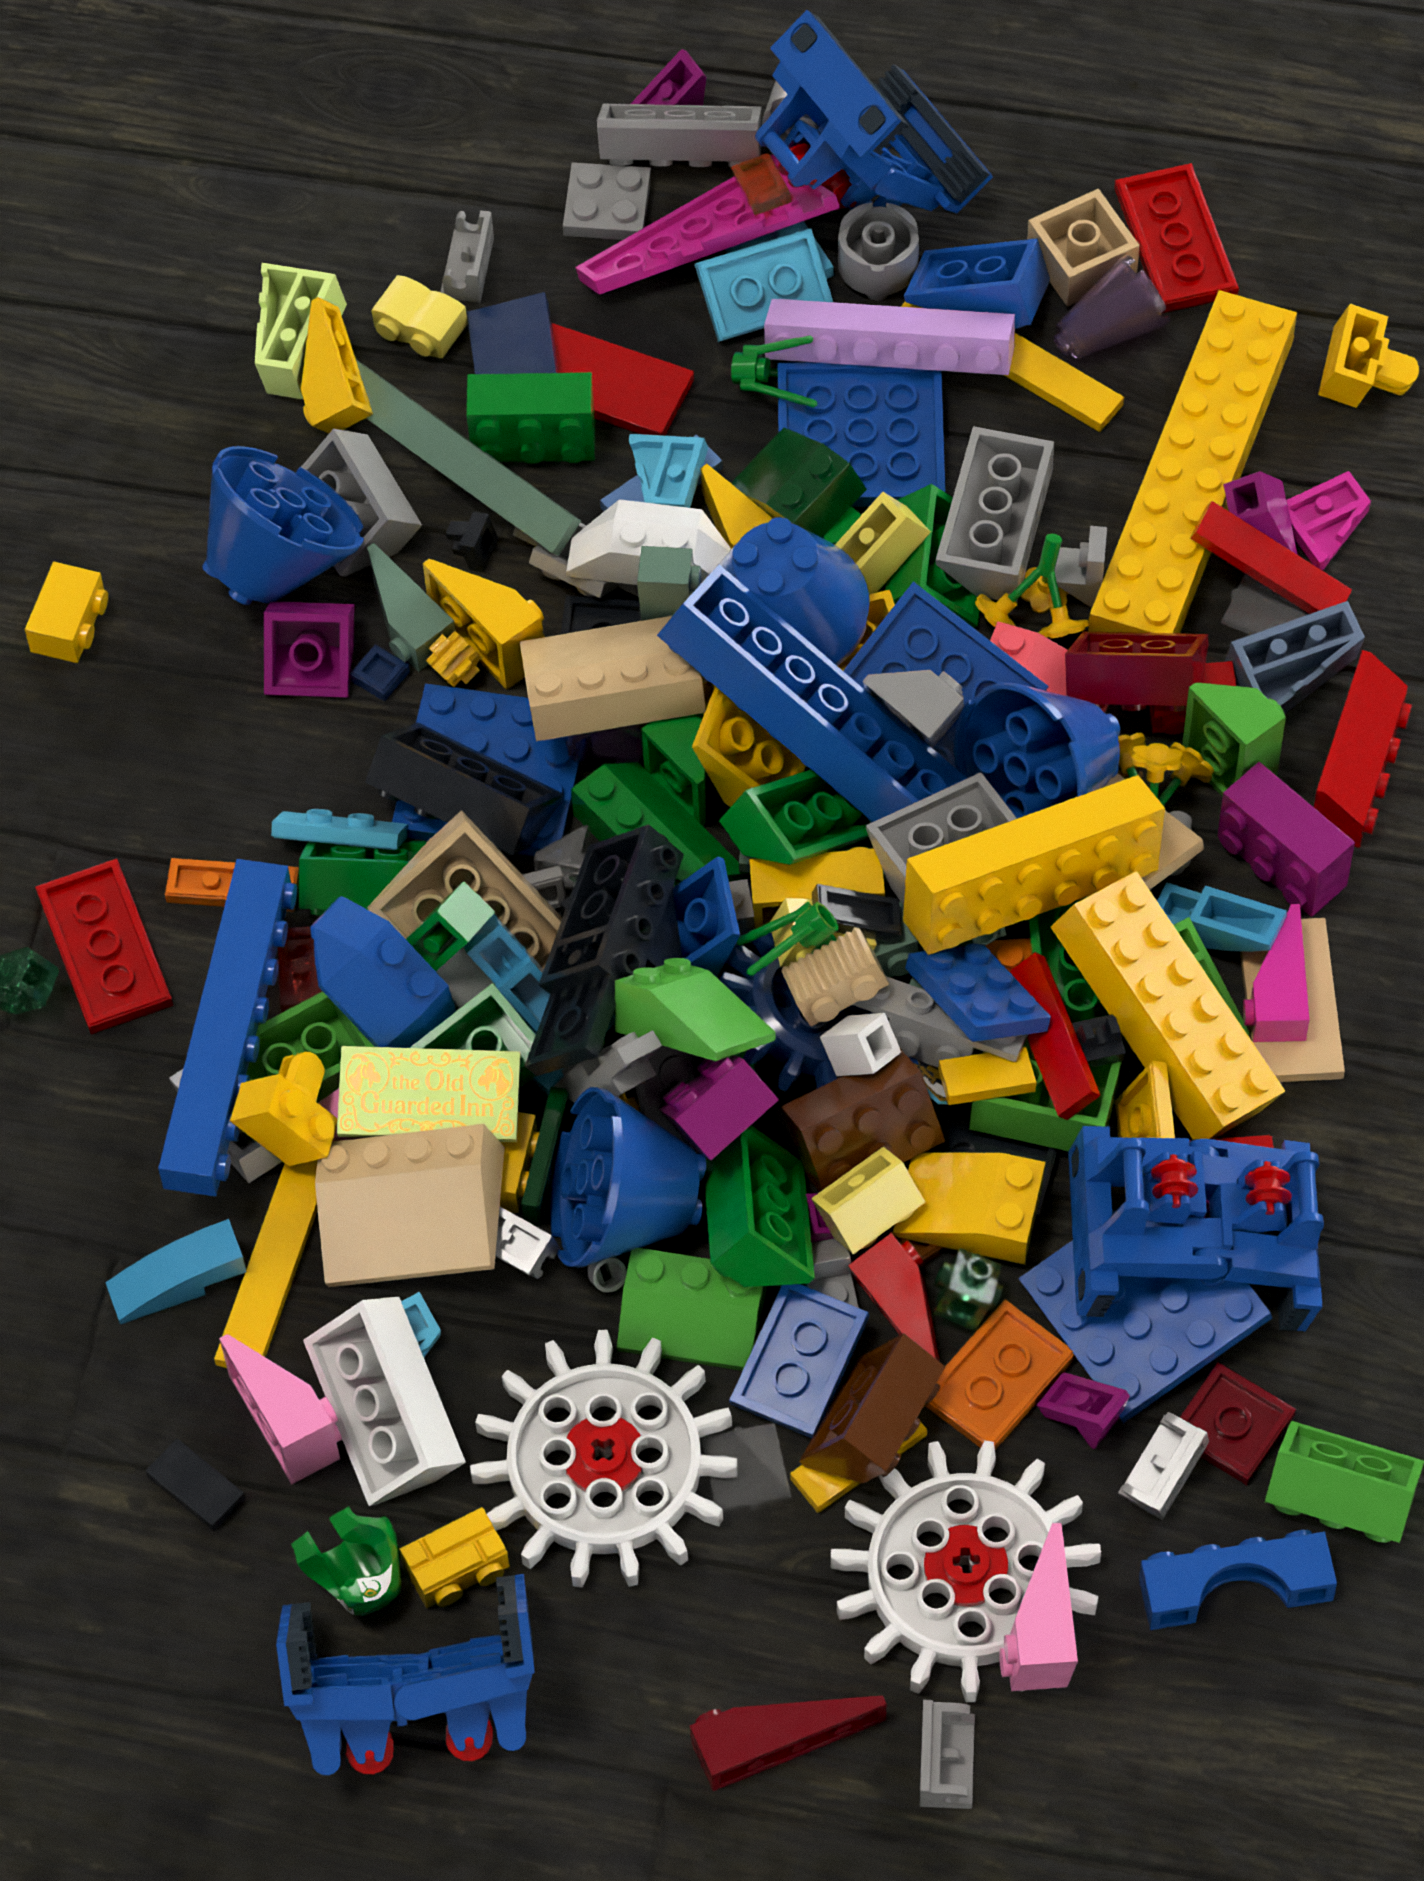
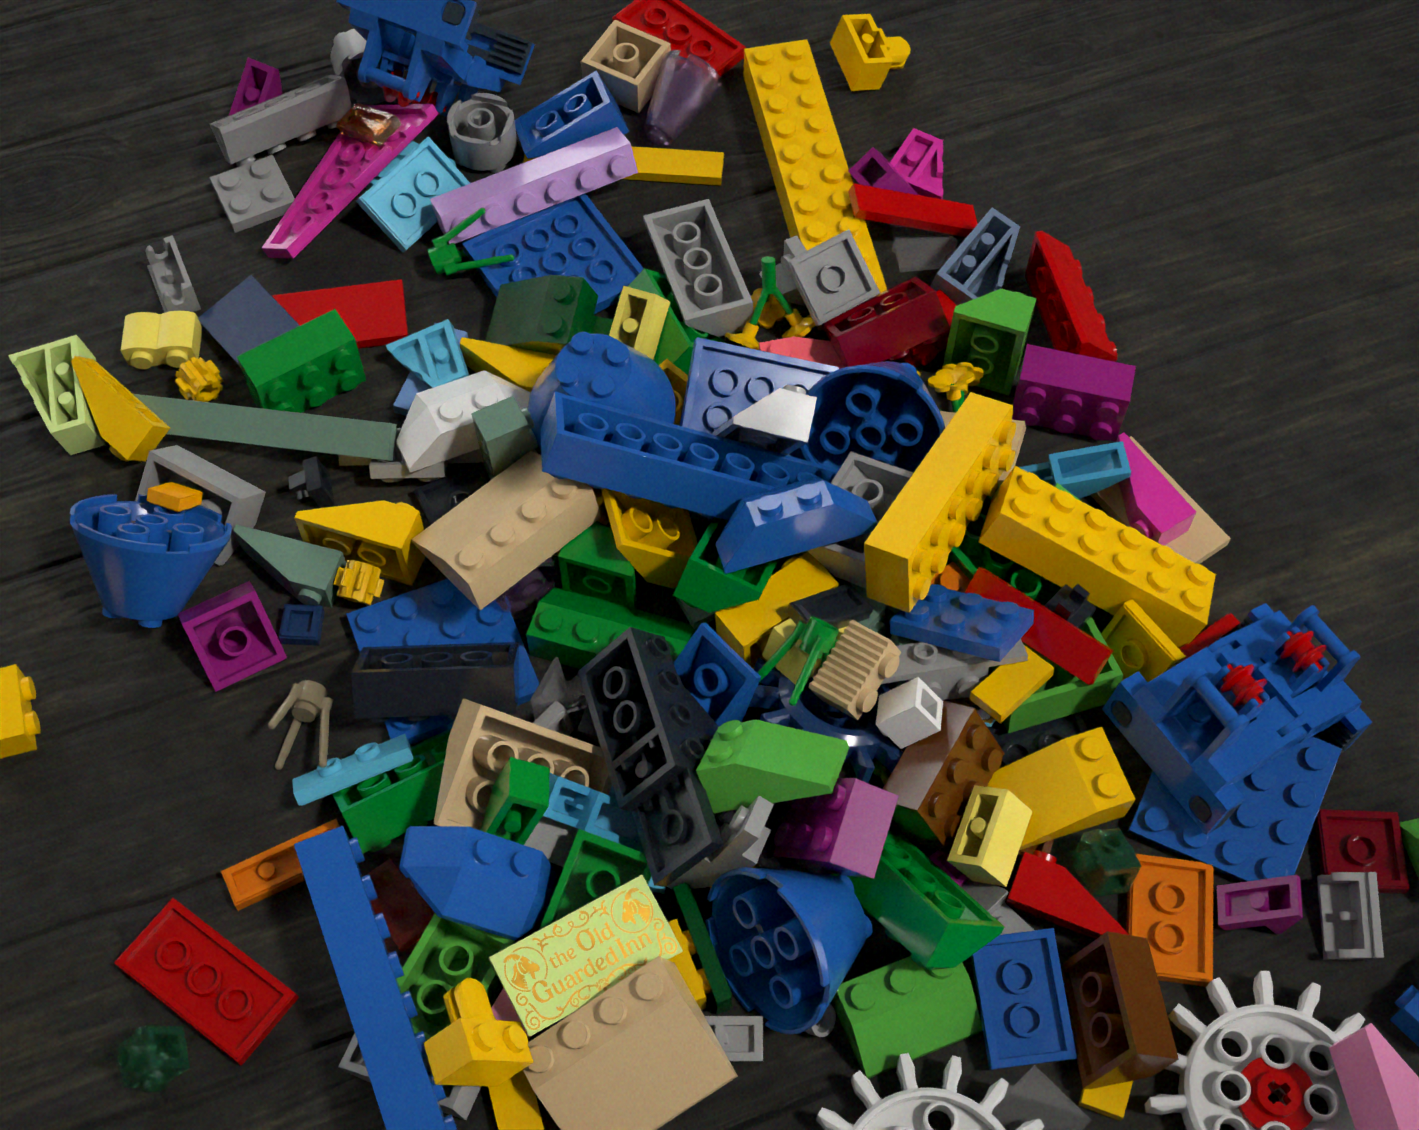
camera: 35 degrees left, 0 degrees up
none -> light orange tile [147,482,203,512]
none -> yellow gear [175,357,223,402]
none -> dark tan plant [268,680,333,770]
none -> blue wedge [715,476,878,574]
none -> light grey tile [785,229,880,326]

